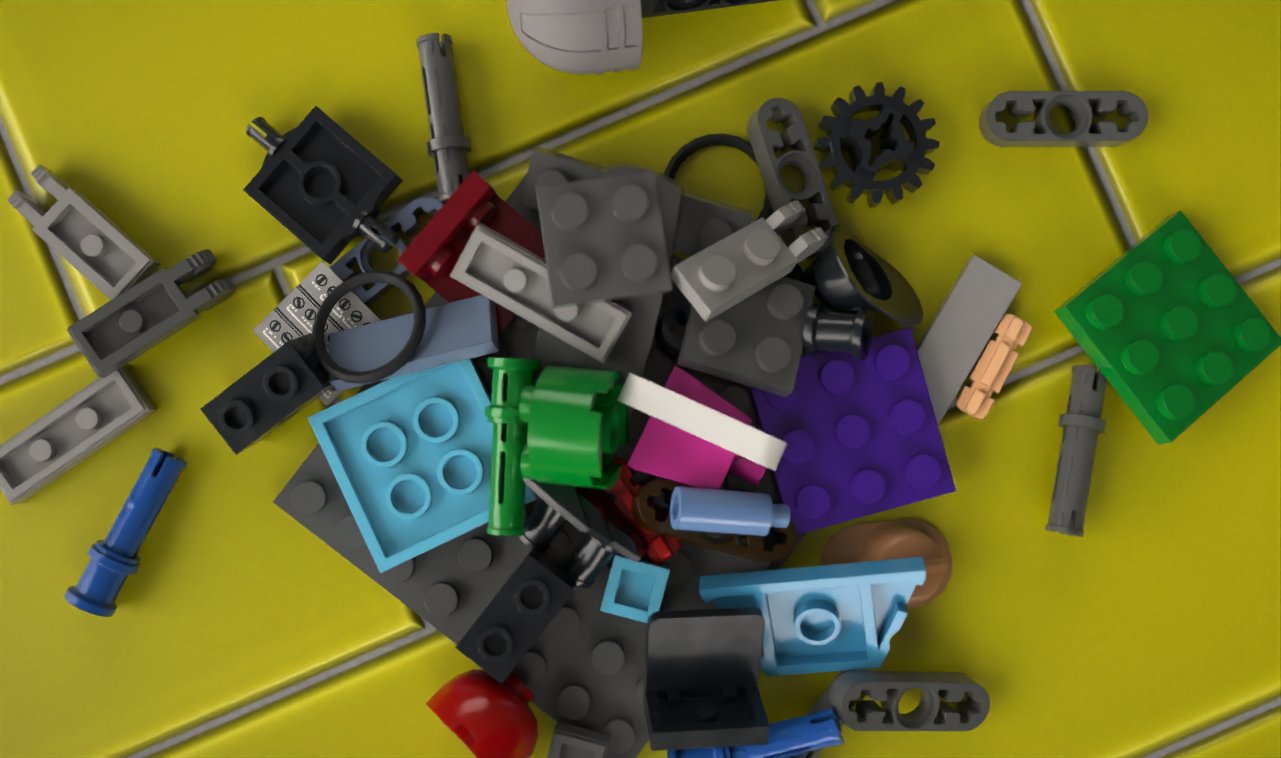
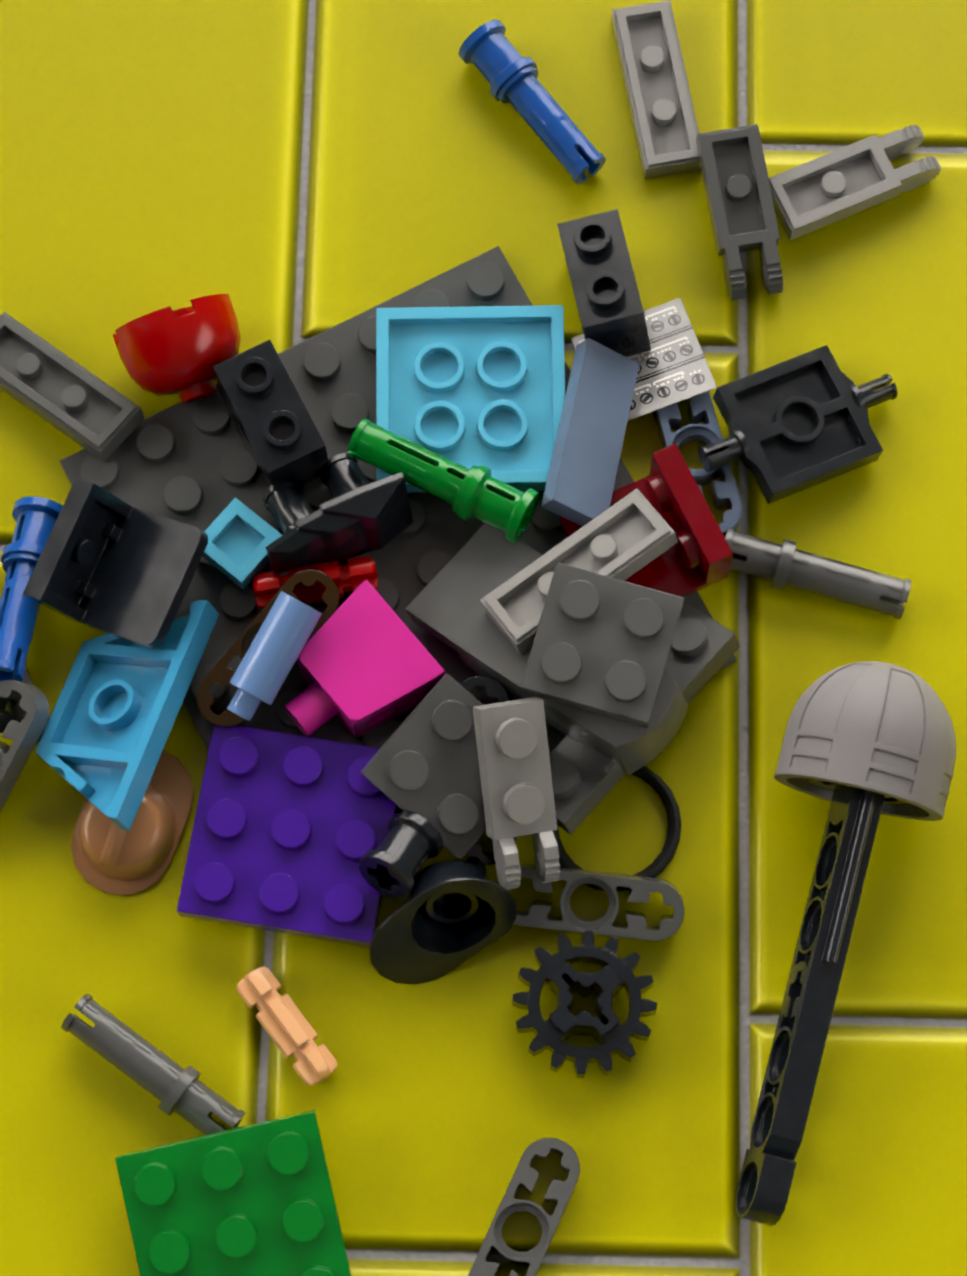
camera: 115 degrees right, 15 degrees down
black tyre [312,270,426,384] -> none
green brick [519,366,629,490] -> none
white beam [617,373,787,471] -> none
light grey tile [916,255,1022,425] -> none

